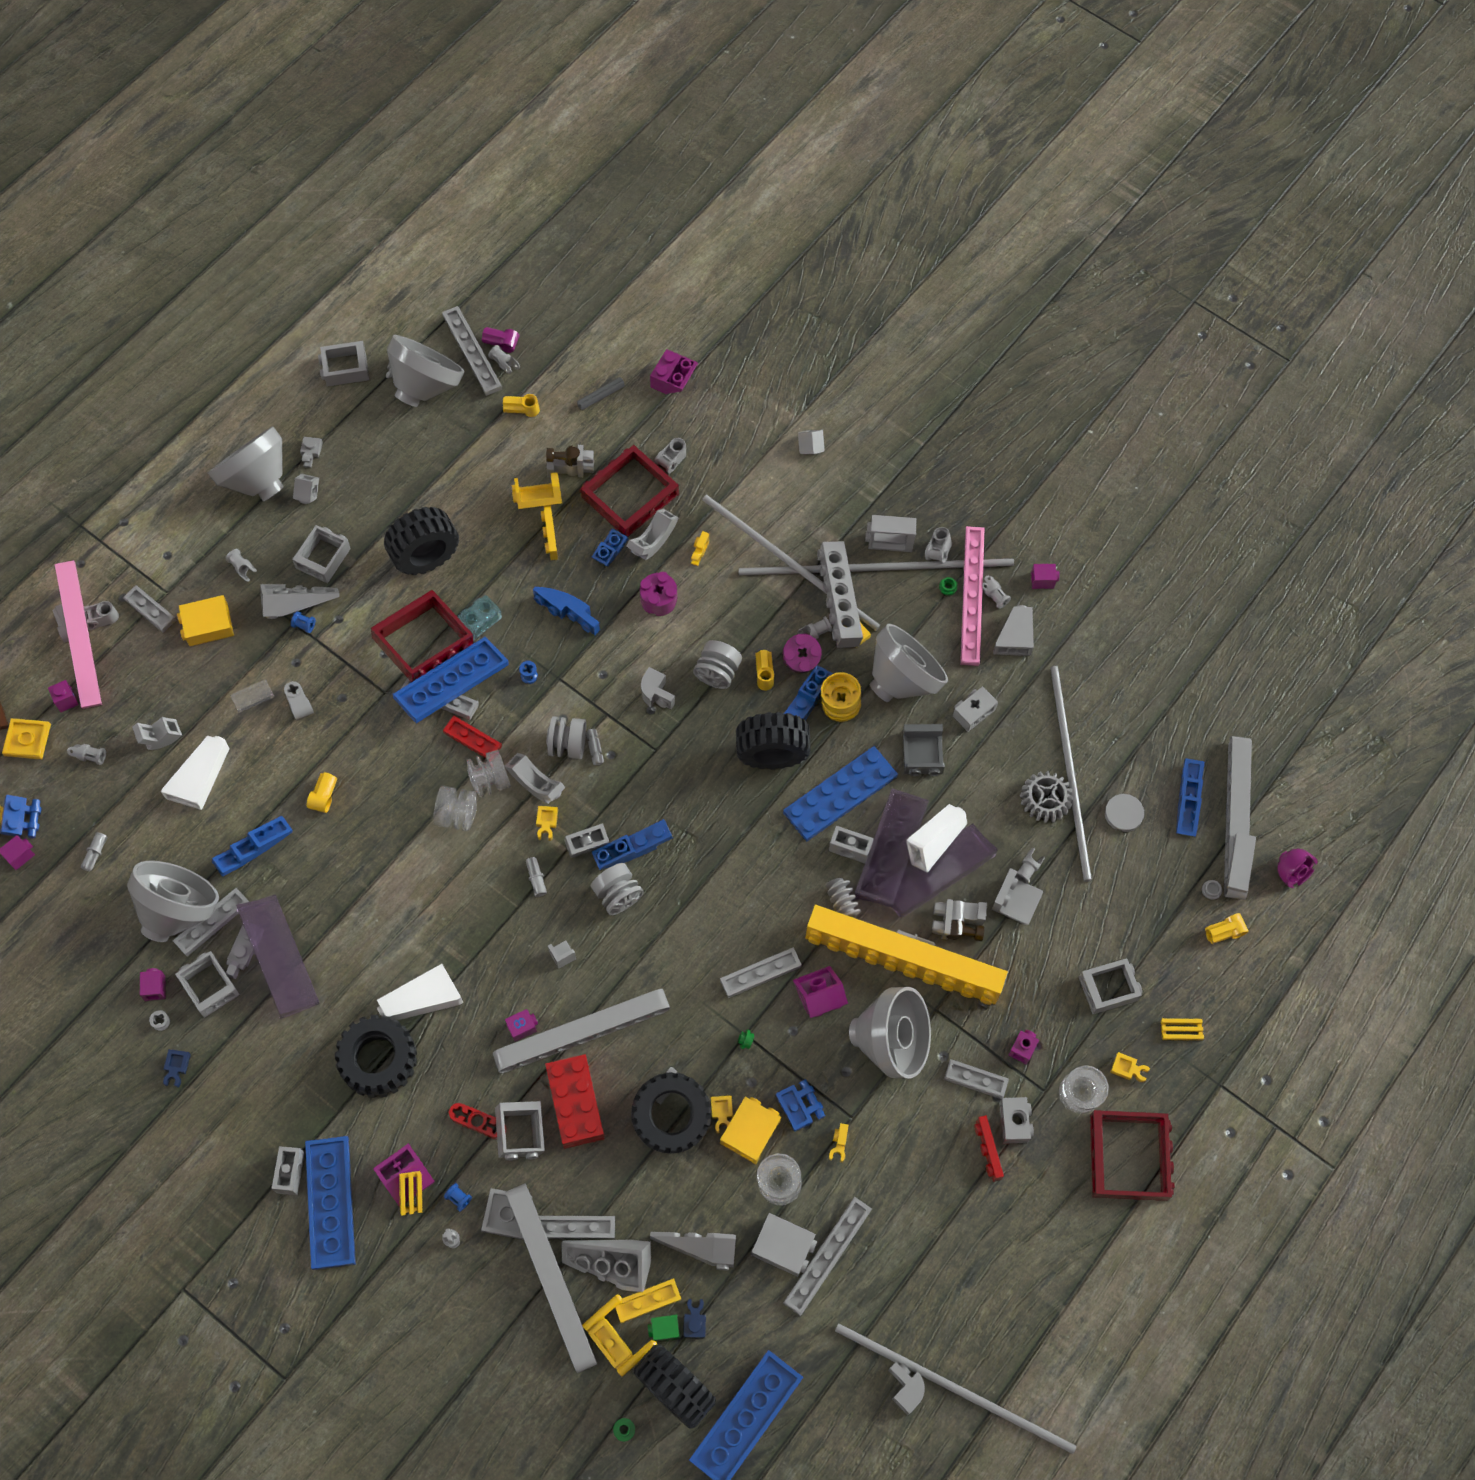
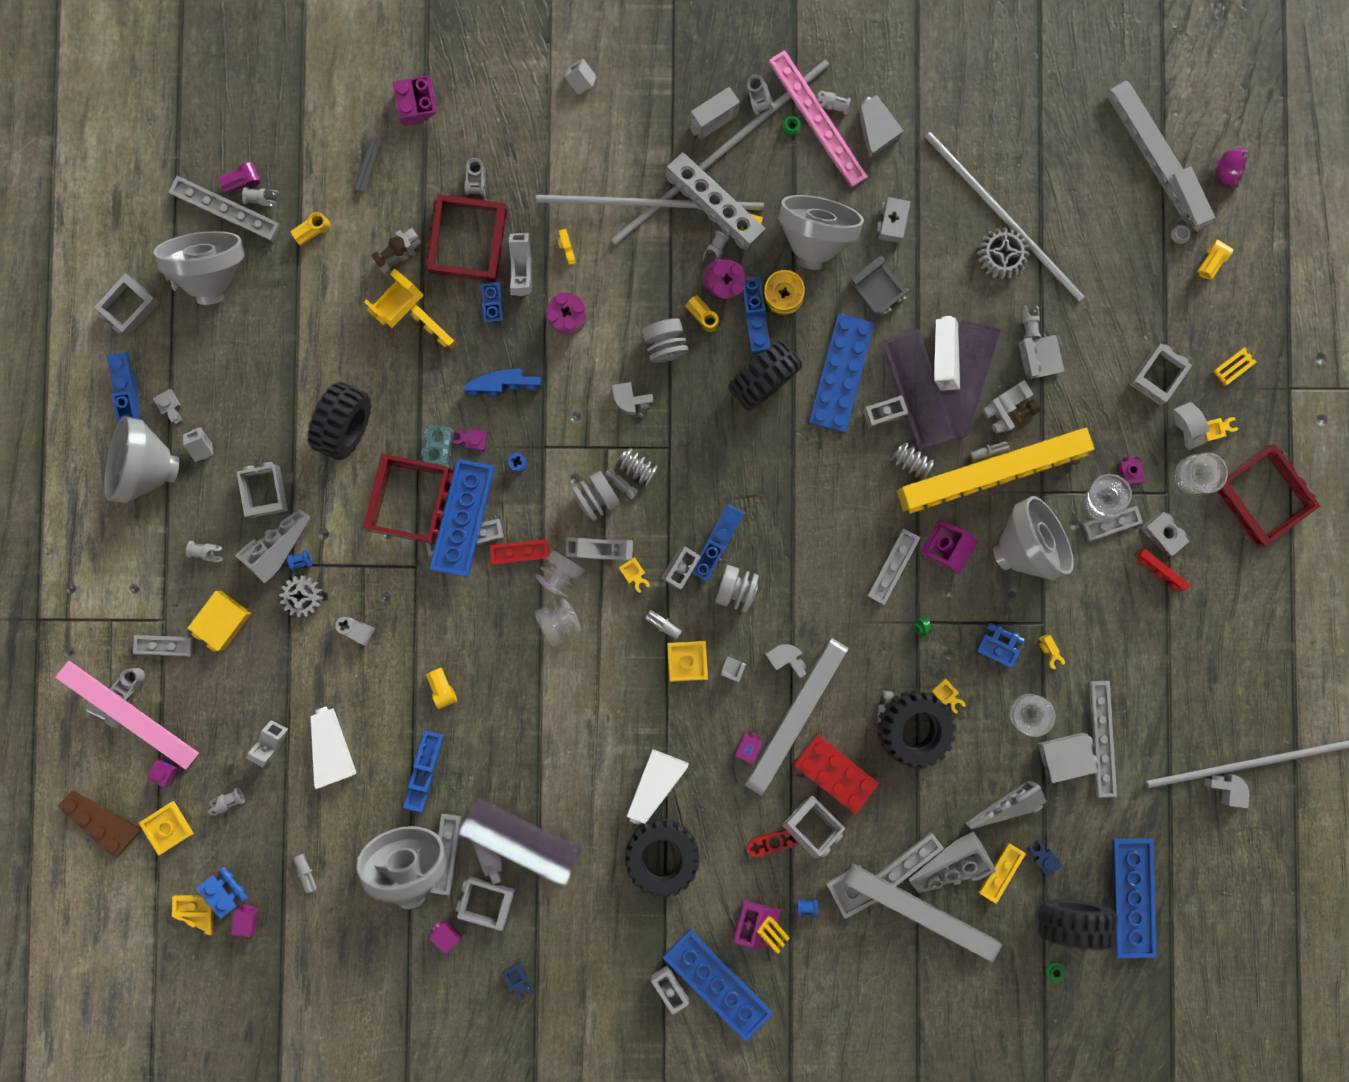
camera: 40 degrees left, 20 degrees up
light grey bush [149,1011,170,1031] -> none
clear tile [231,679,274,713] -> none
light grey axle [442,1228,460,1248] -> none
yellow plate [582,1295,657,1377] -> none
green brick [647,1315,680,1342] -> none
yellow panel [720,1097,781,1164] -> none
magenta brick [1031,564,1060,589] -> none
light grey tile [1105,794,1144,832] -> none
blue slope [1176,758,1205,837] -> none
none -> blue slope [106,352,140,424]
none -> light grey gear [279,576,323,617]
none -> magenta plate [452,429,488,451]
none -> light grey piece [615,448,658,487]
none -> yellow plate [667,641,708,682]
none -> light grey brick [765,644,807,678]
none -> clear wheel [1084,474,1132,523]
none -> light grey brick [1173,402,1209,450]

